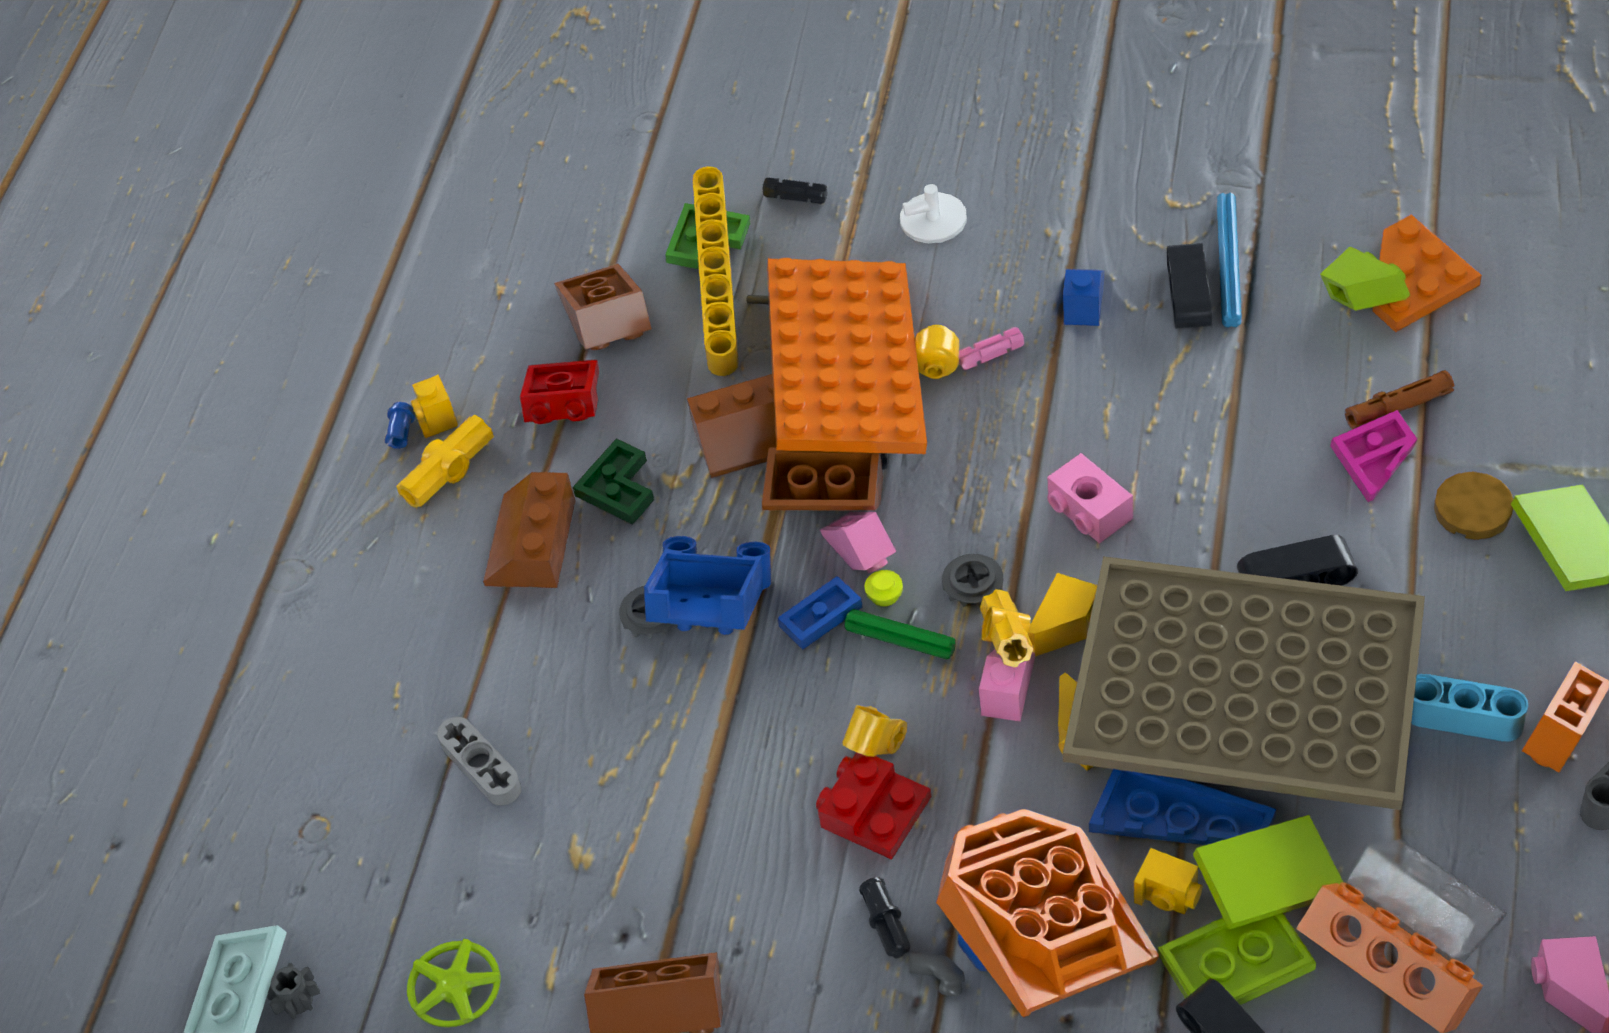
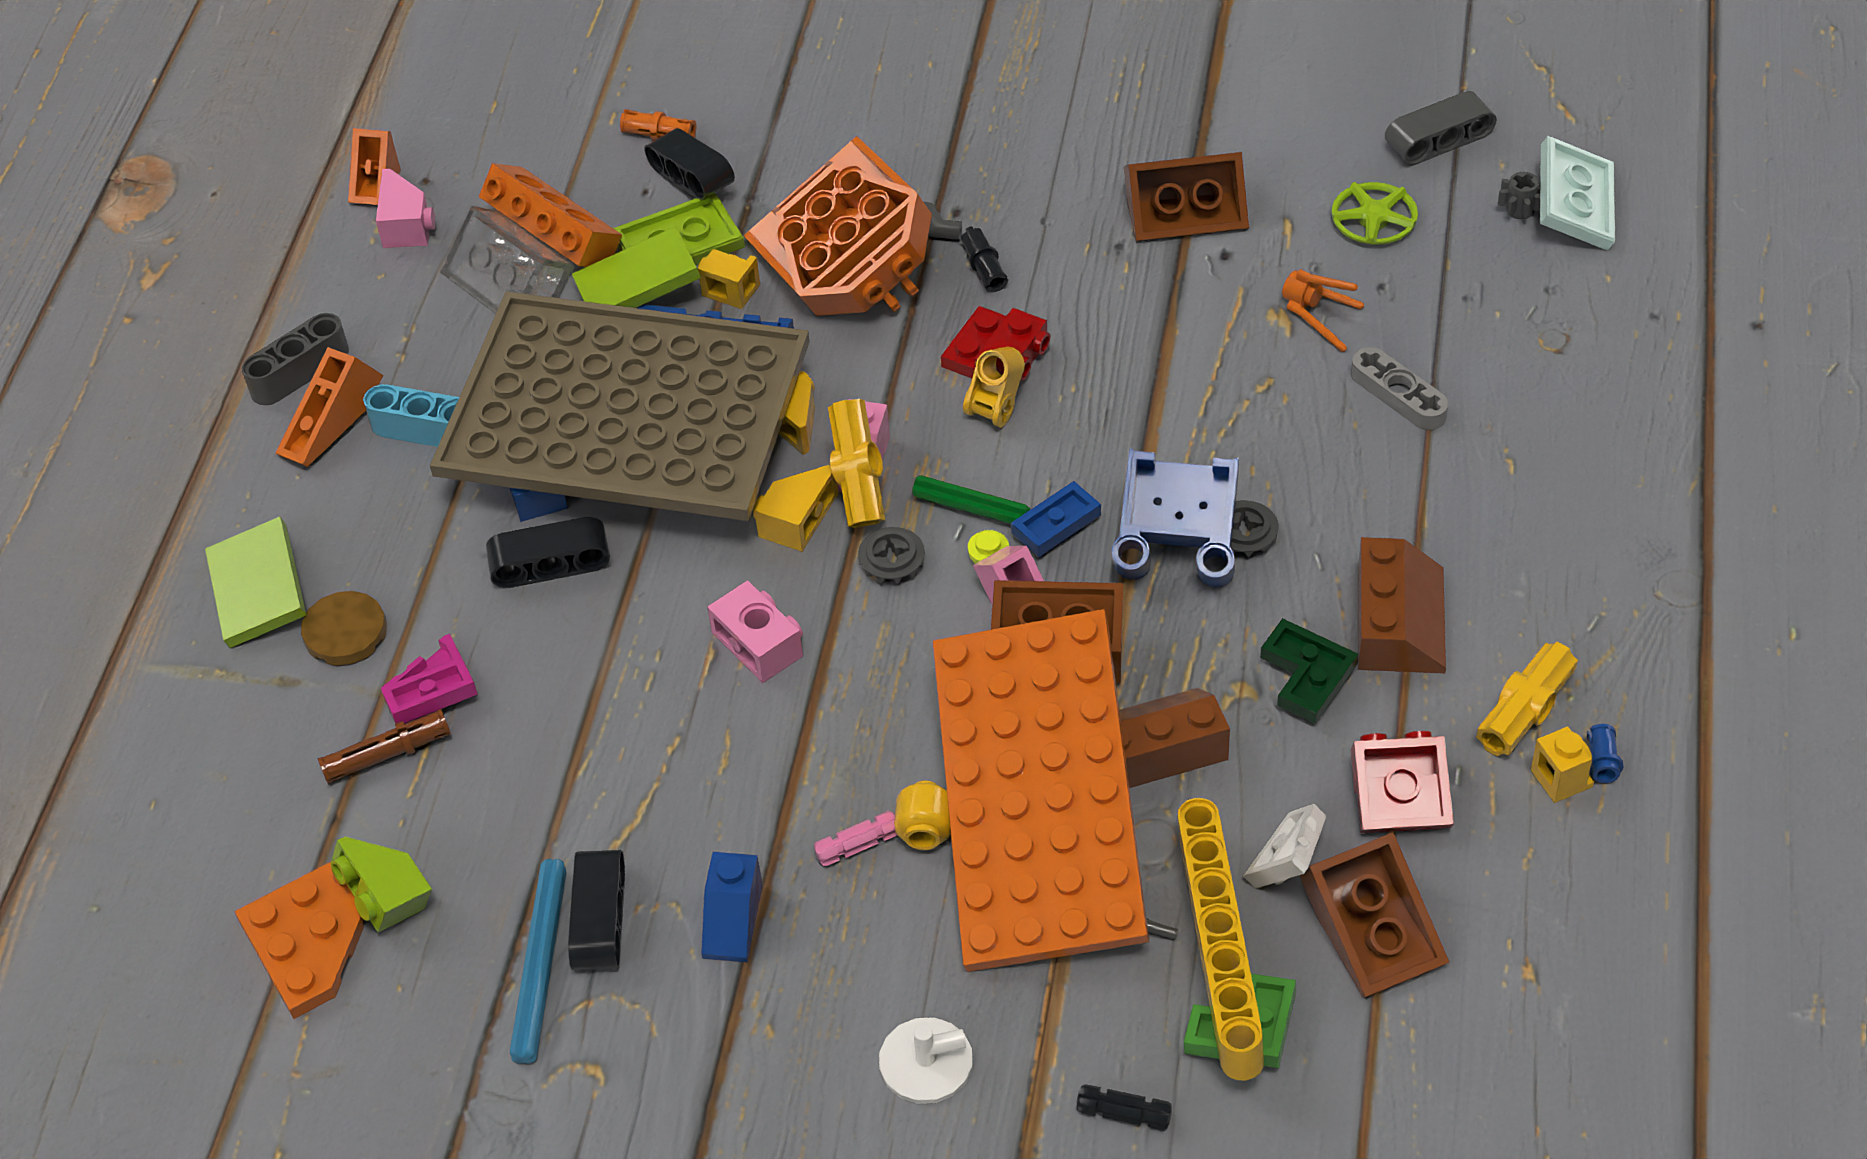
camera: 175 degrees right, 0 degrees up
none -> white wing [1243,804,1326,889]
none -> orange plant [1282,269,1364,352]

